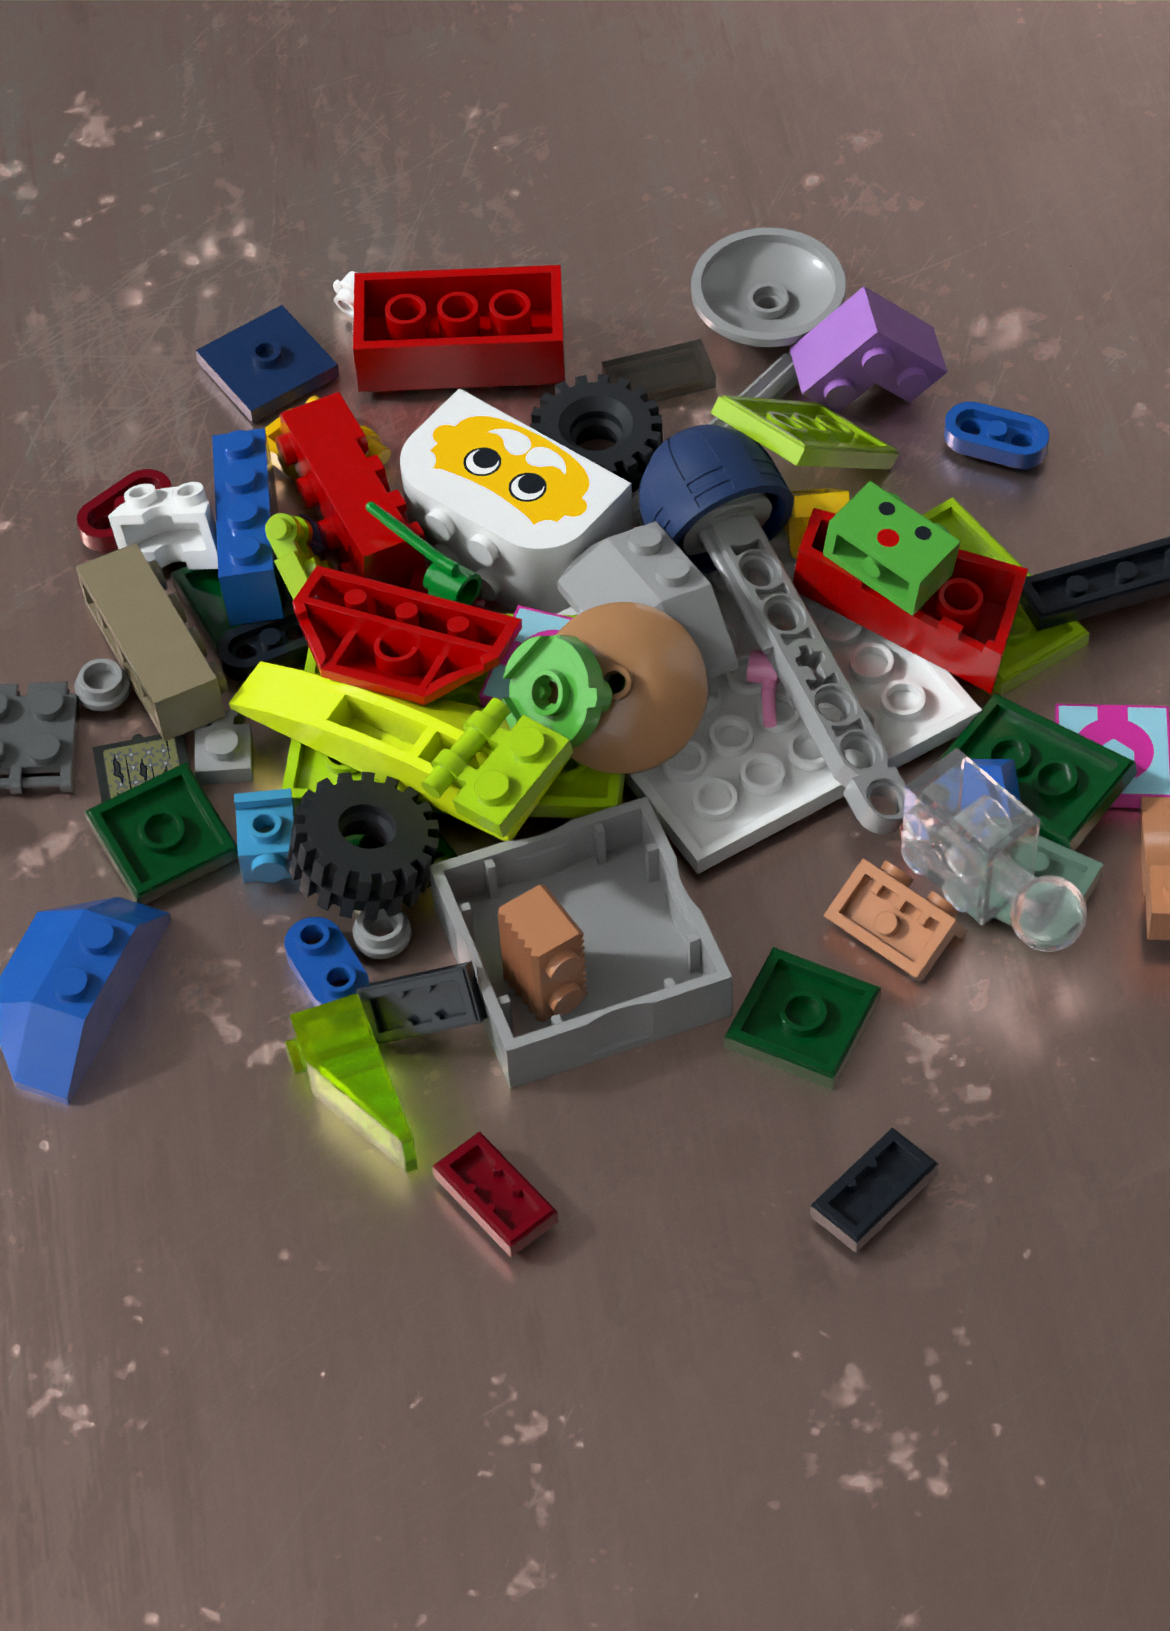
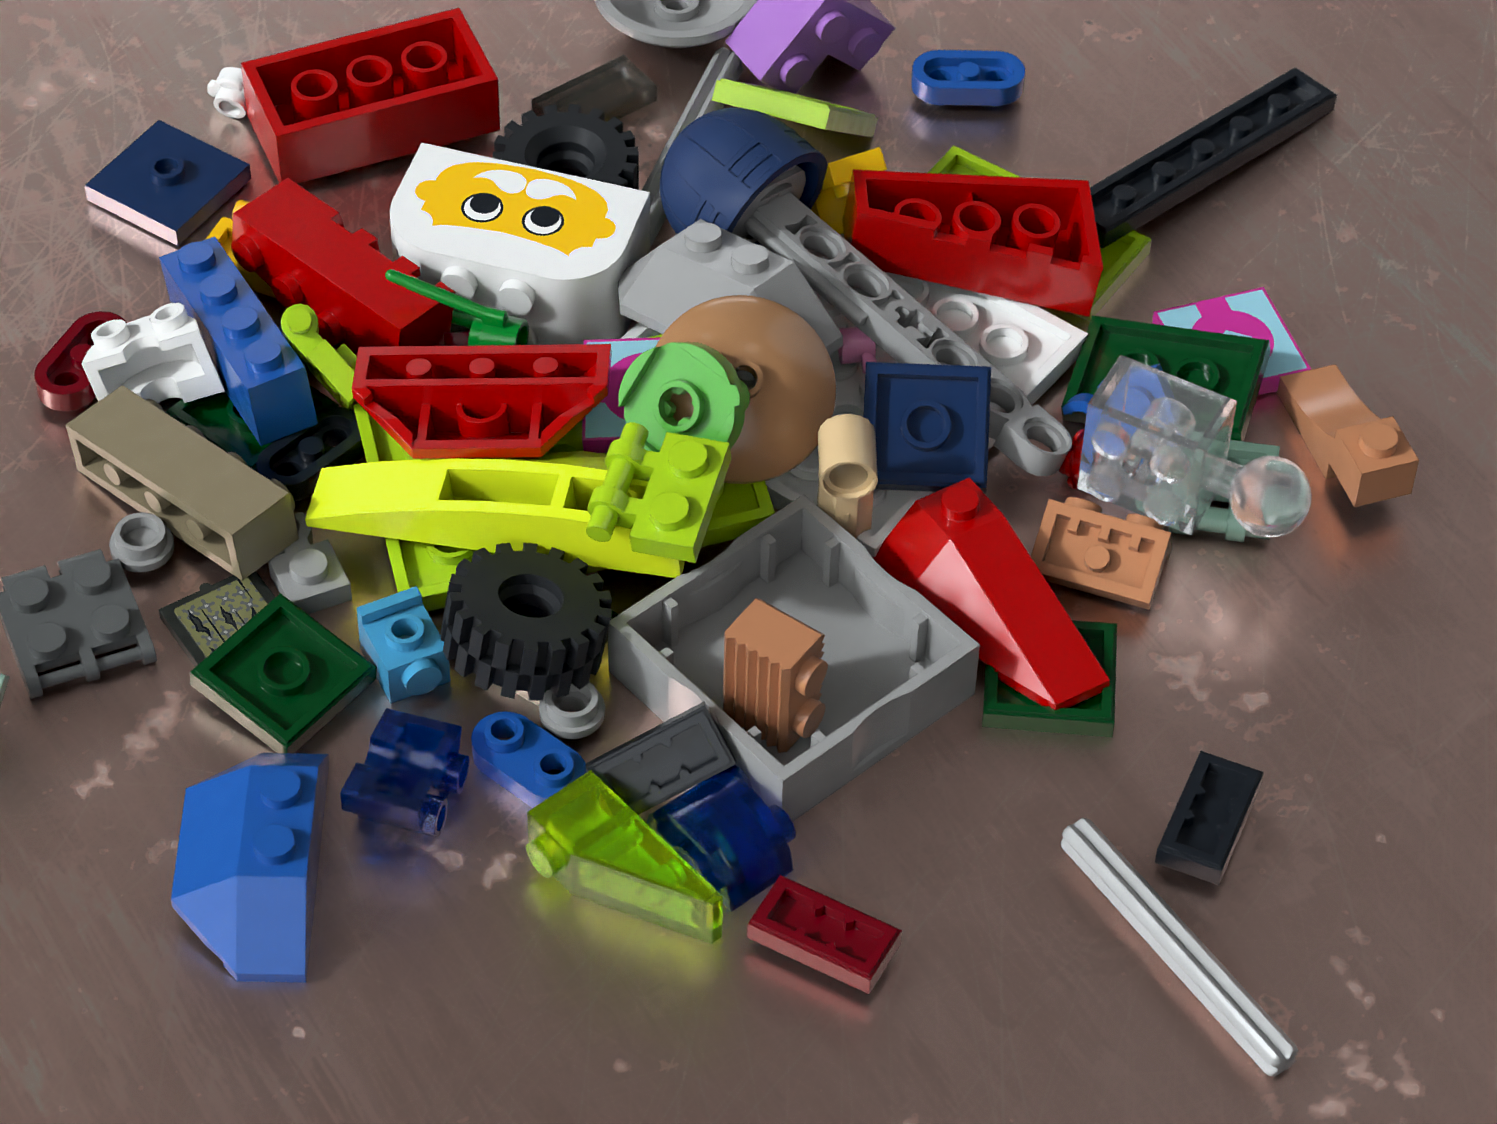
camera: 25 degrees left, 5 degrees down
bright green brick [823,481,961,616] -> none
none -> clear blue cylinder [340,708,470,837]
none -> clear blue cylinder [646,764,796,912]
none -> tan piece [817,414,878,539]
none -> dark blue plate [863,362,991,494]
none -> red wedge [872,477,1110,710]
none -> axle [1061,818,1298,1077]

